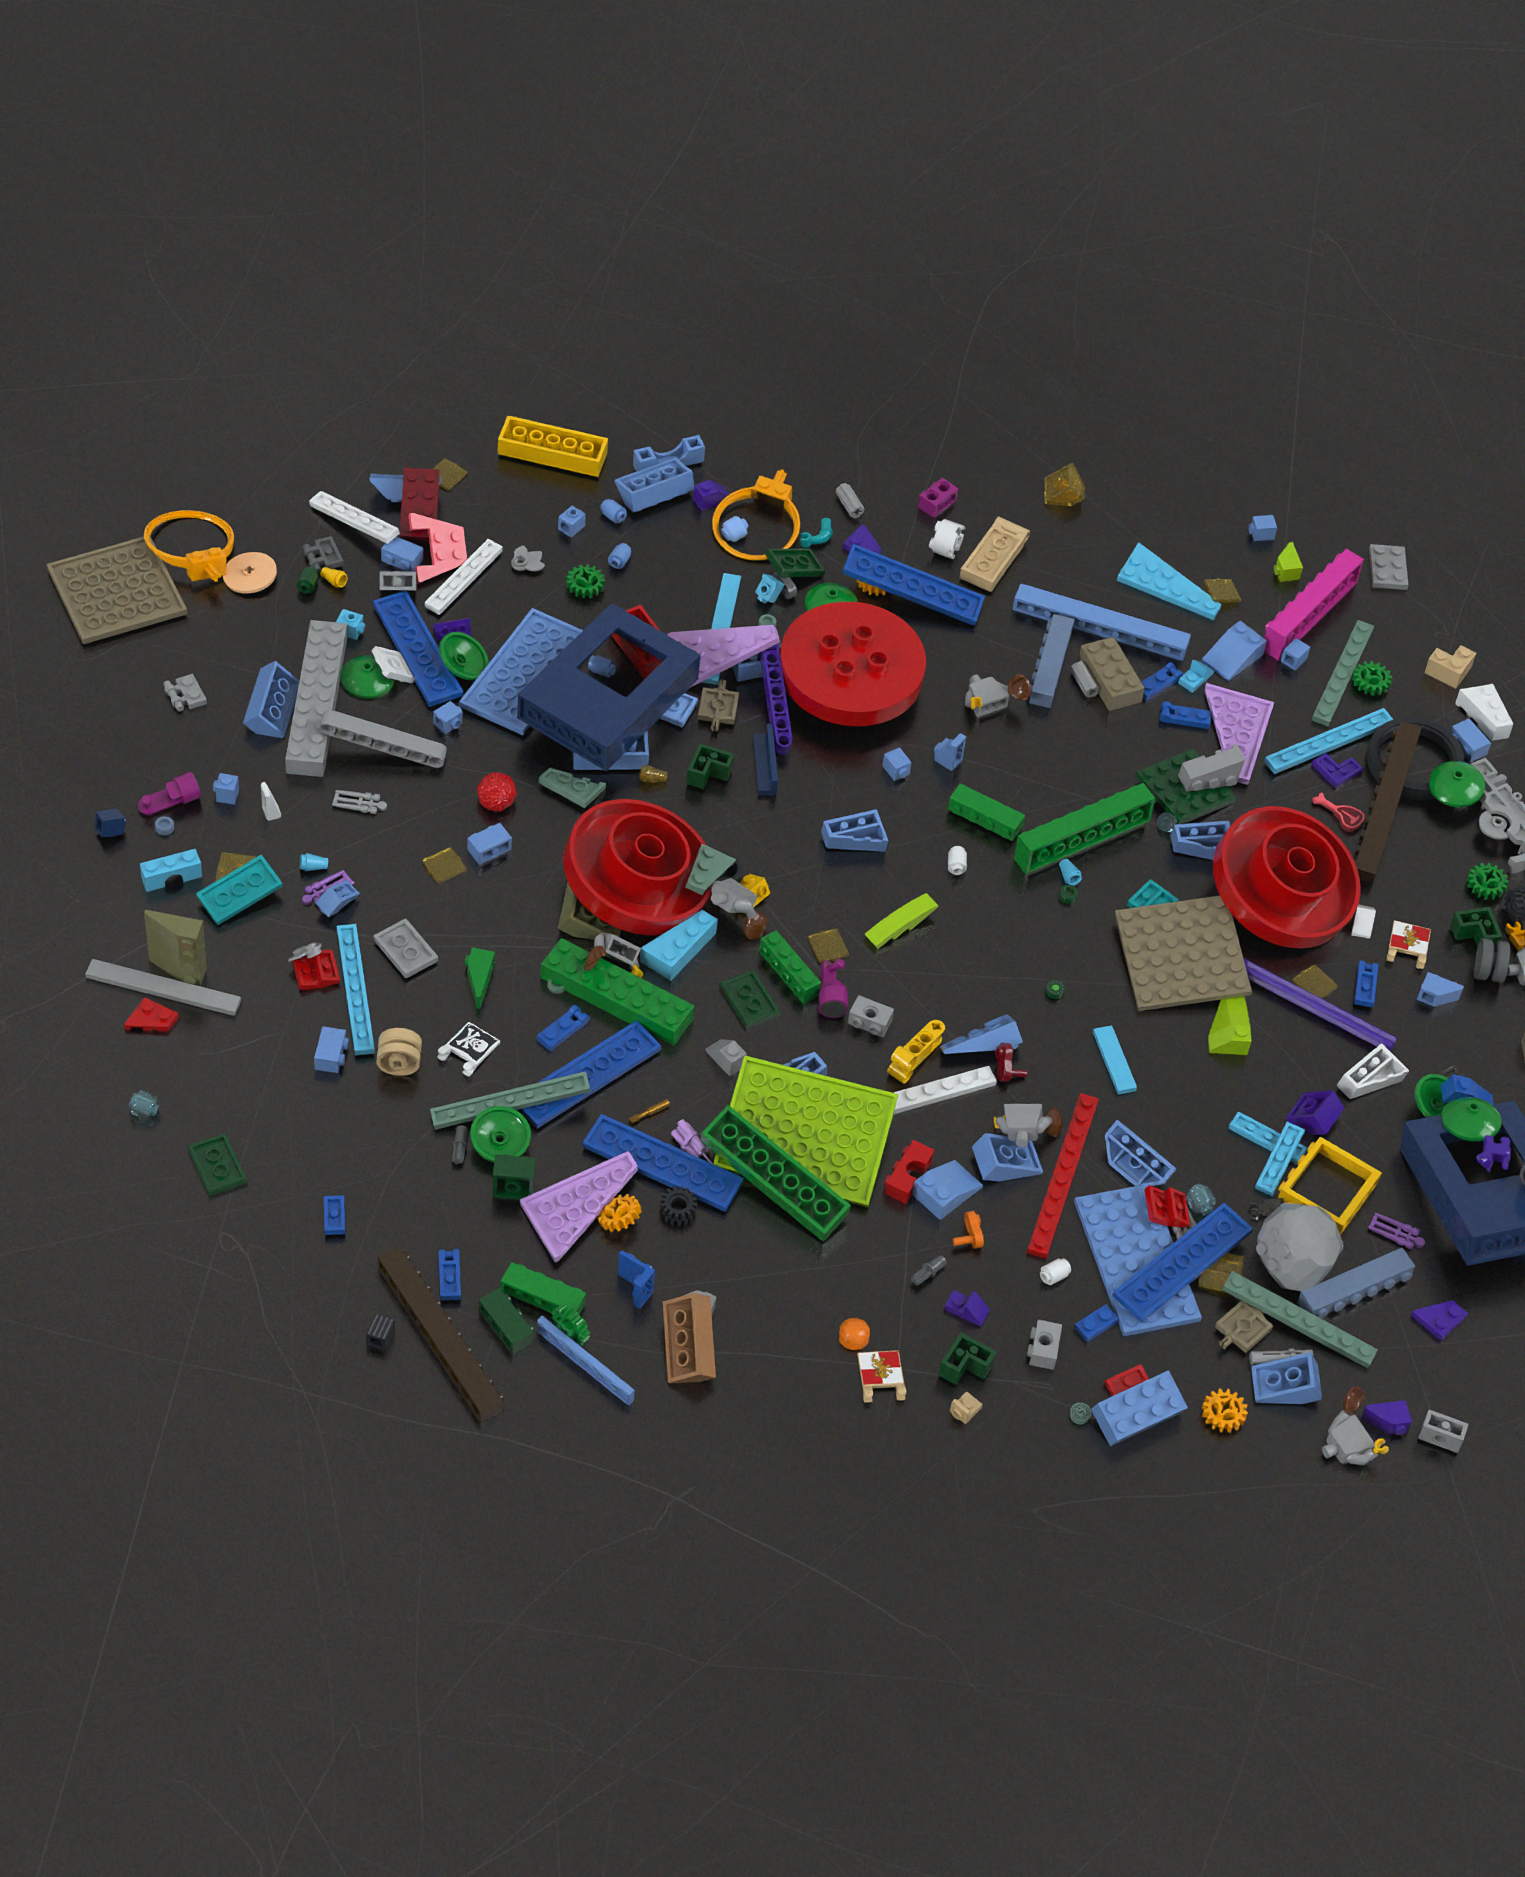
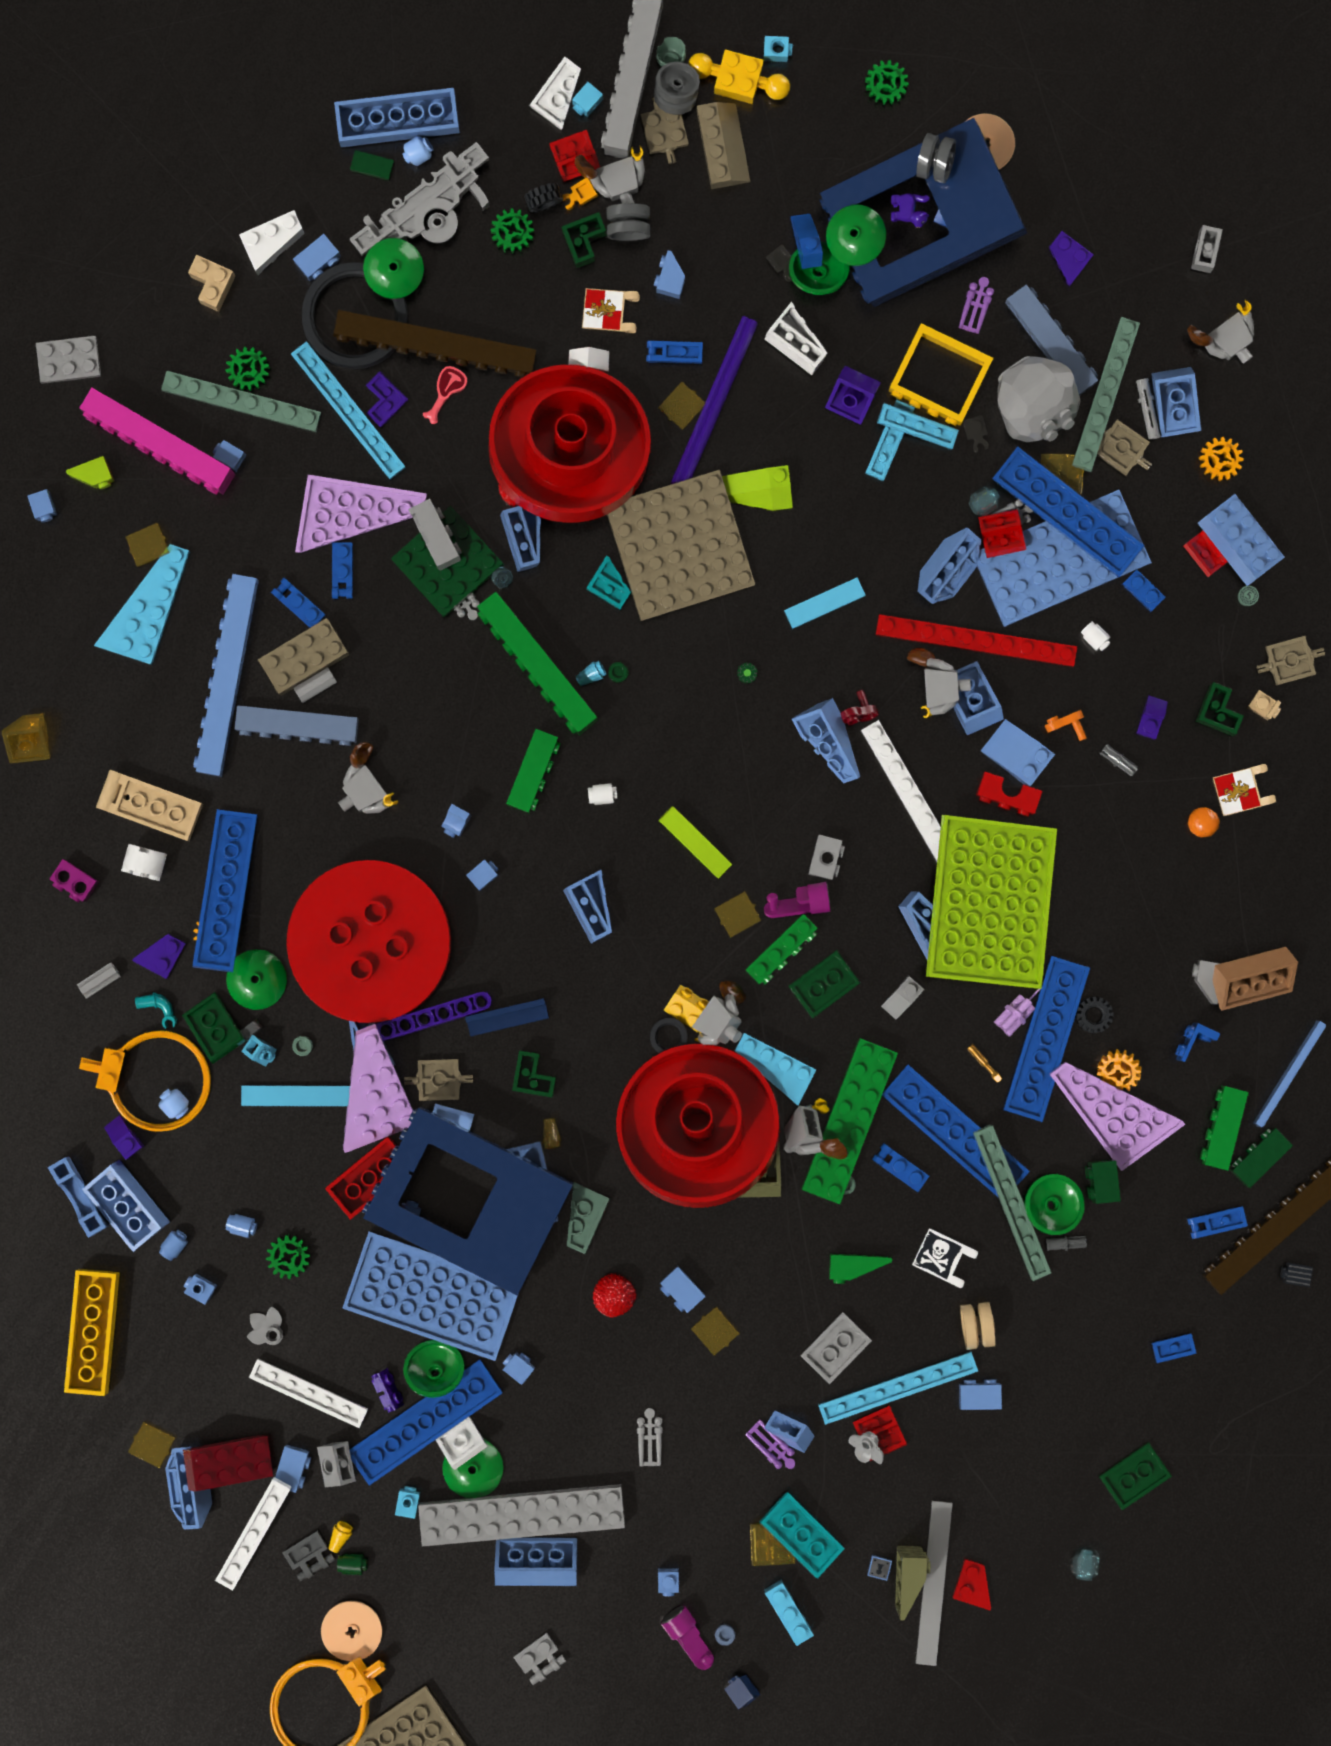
camera: 90 degrees left, 35 degrees up
white slope [261,782,281,821] -> none
medium azure cone [300,853,328,872] -> none
light grey beam [319,710,447,768] -> none
coral wing [408,513,467,583] -> none
green gear [551,1304,590,1346] -> none
sand green wing [685,844,736,895] -> none
green brick [701,1105,851,1242] -> none
yellow piece [887,1020,945,1084] -> none
light grey brick [1027,1320,1062,1370] -> none
medium azure slope [1178,659,1214,693] -> none
medium blue slope [1202,621,1267,681] -> none
dark purple slope [1362,1400,1412,1435] -> none
none -> dark tan plate [1257,636,1325,686]

